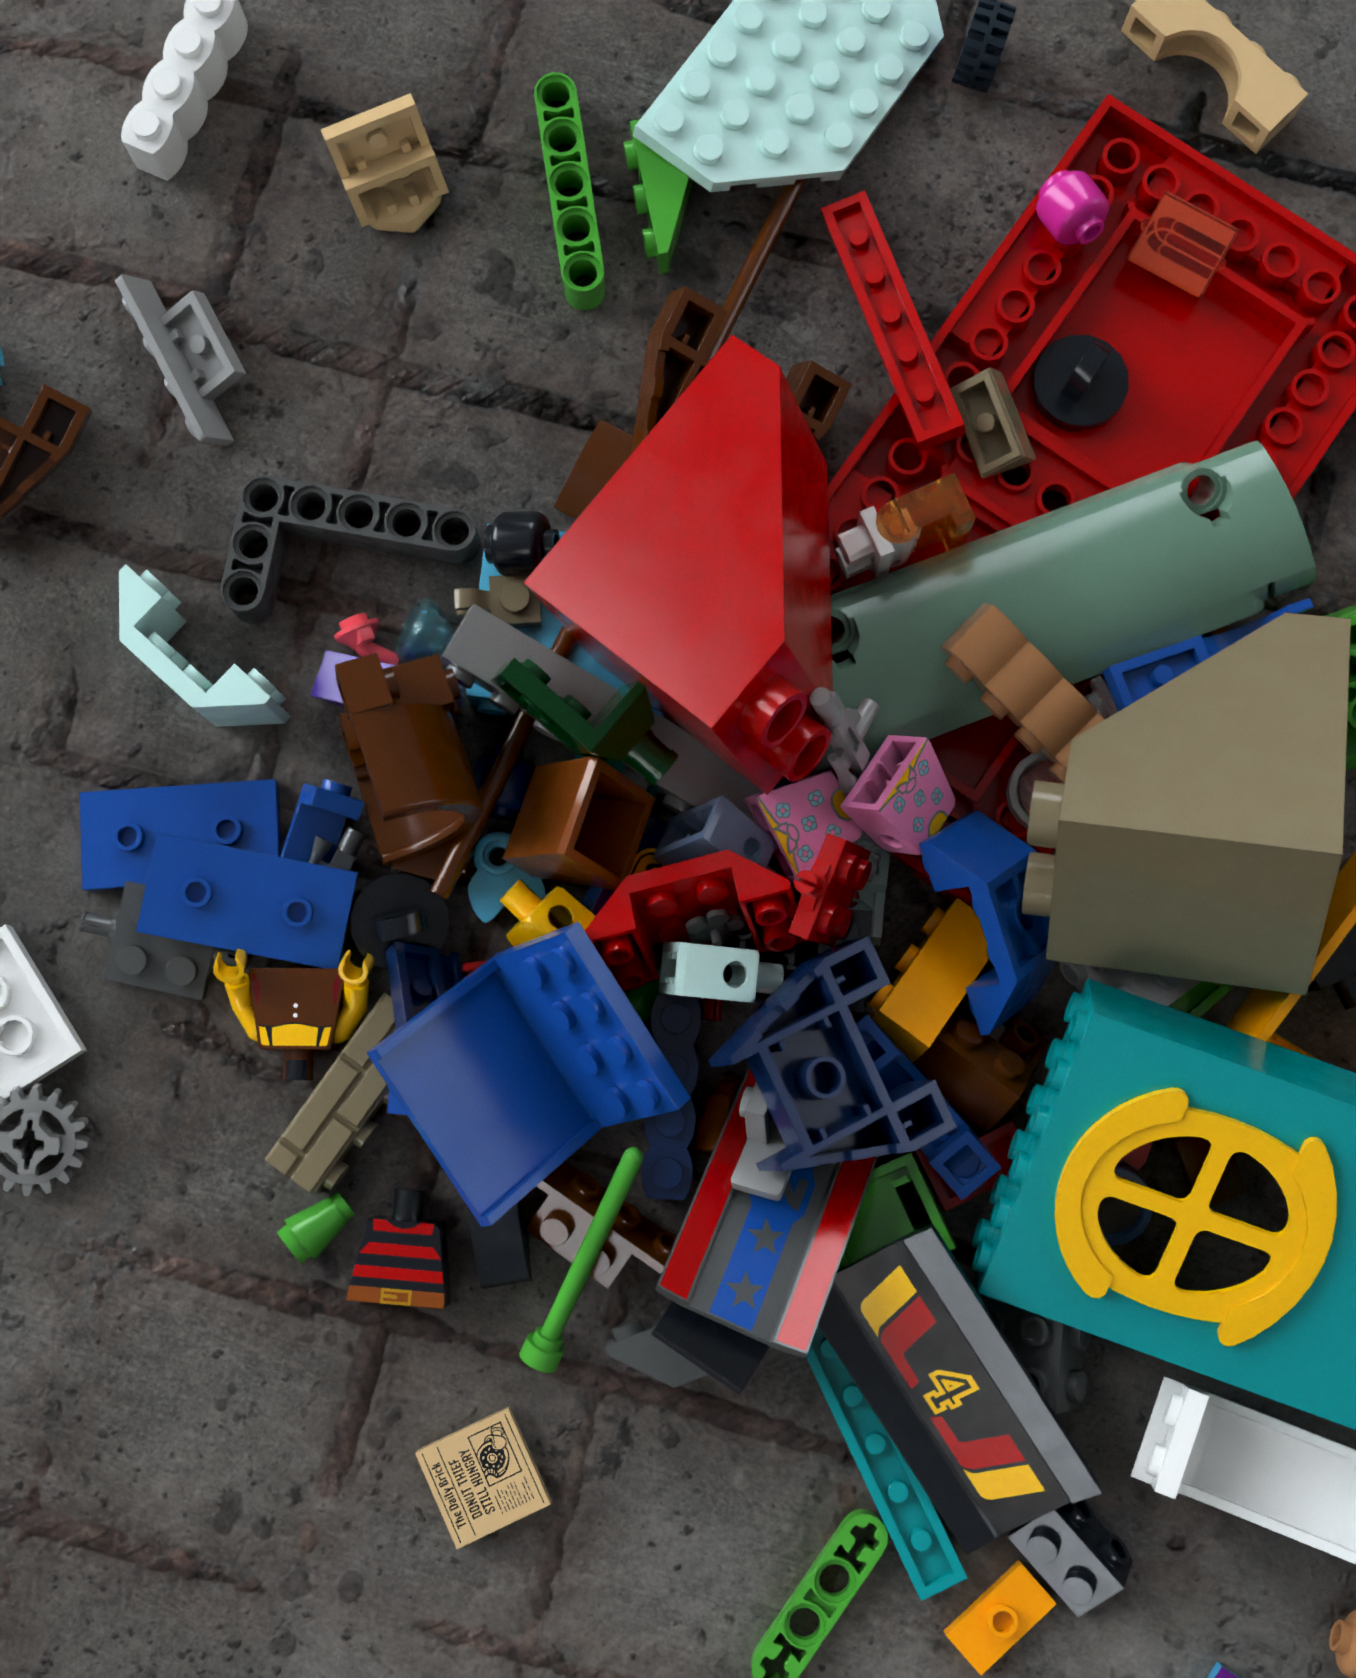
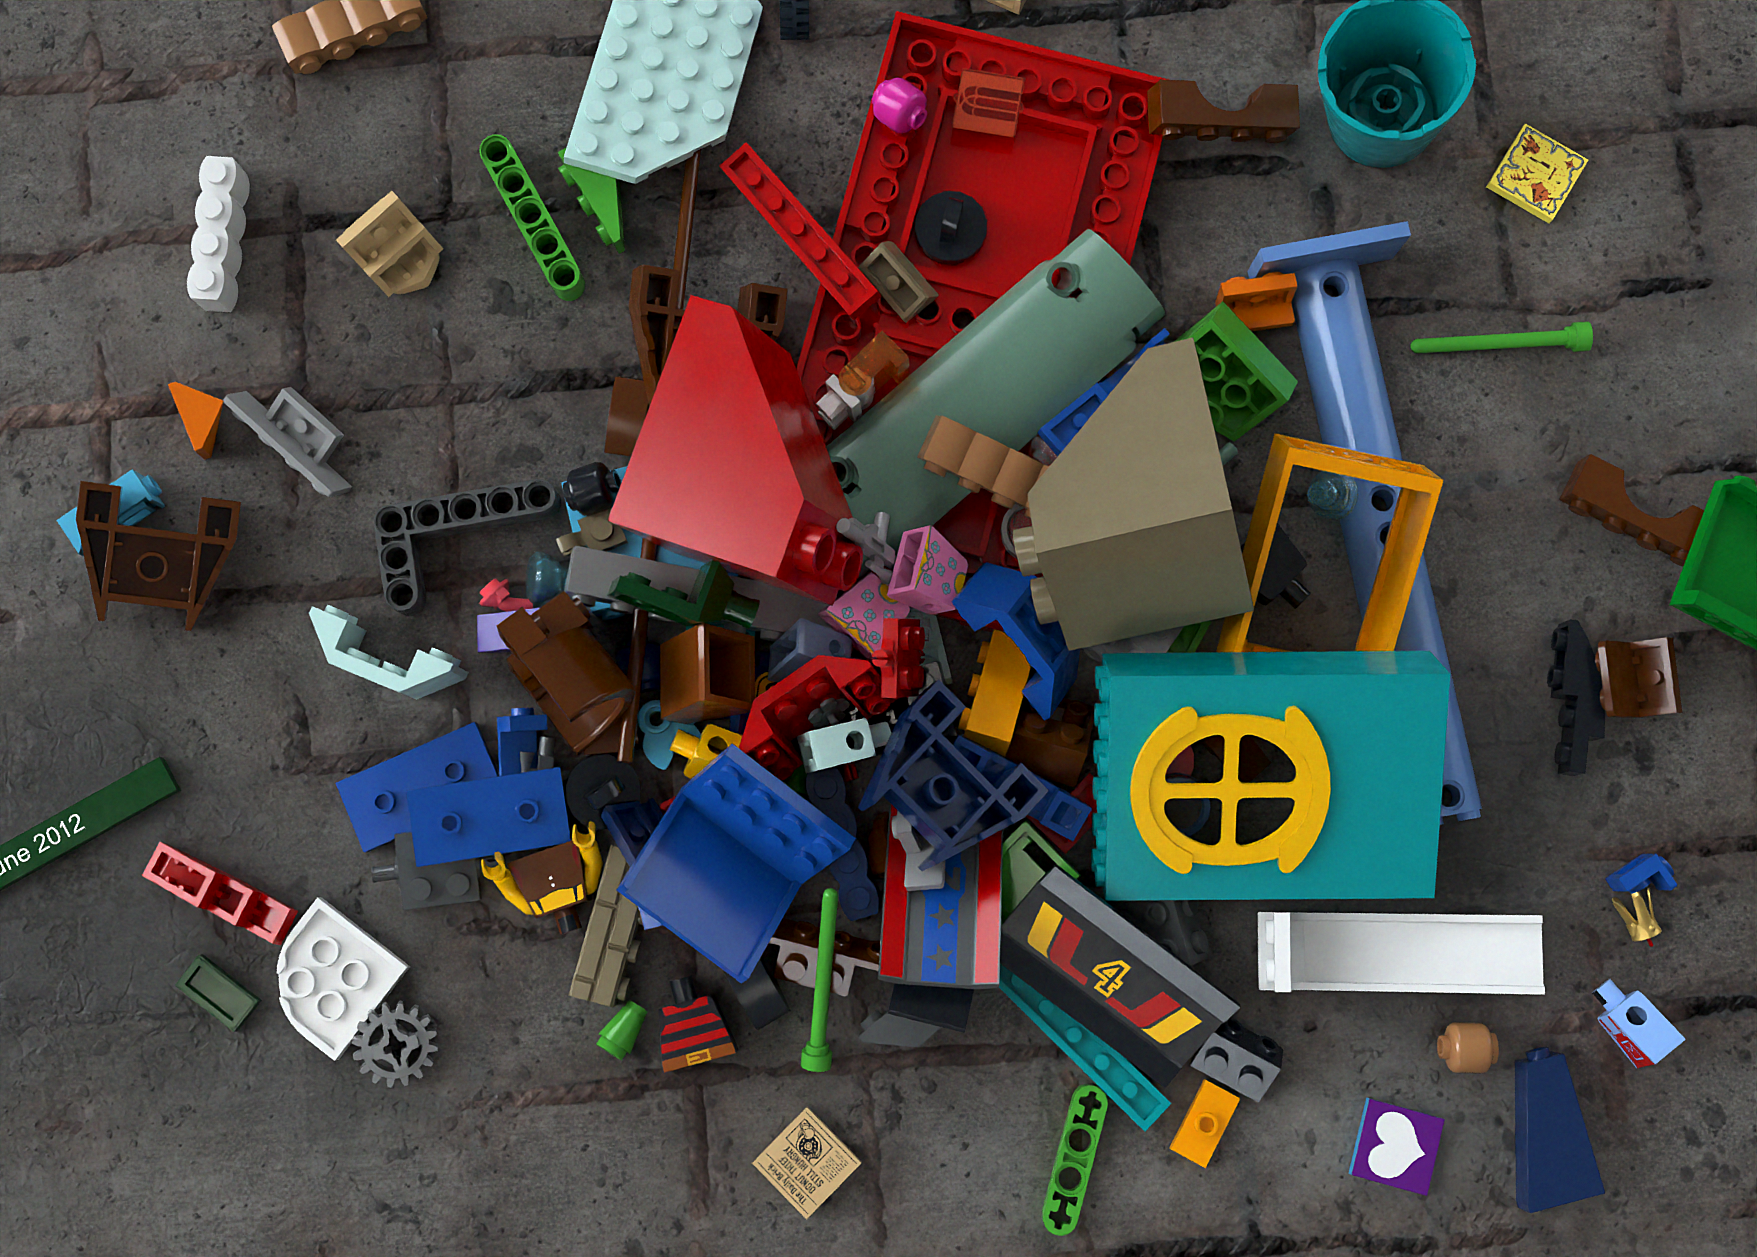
camera: 20 degrees left, 0 degrees up
none -> orange slope [168,382,224,460]

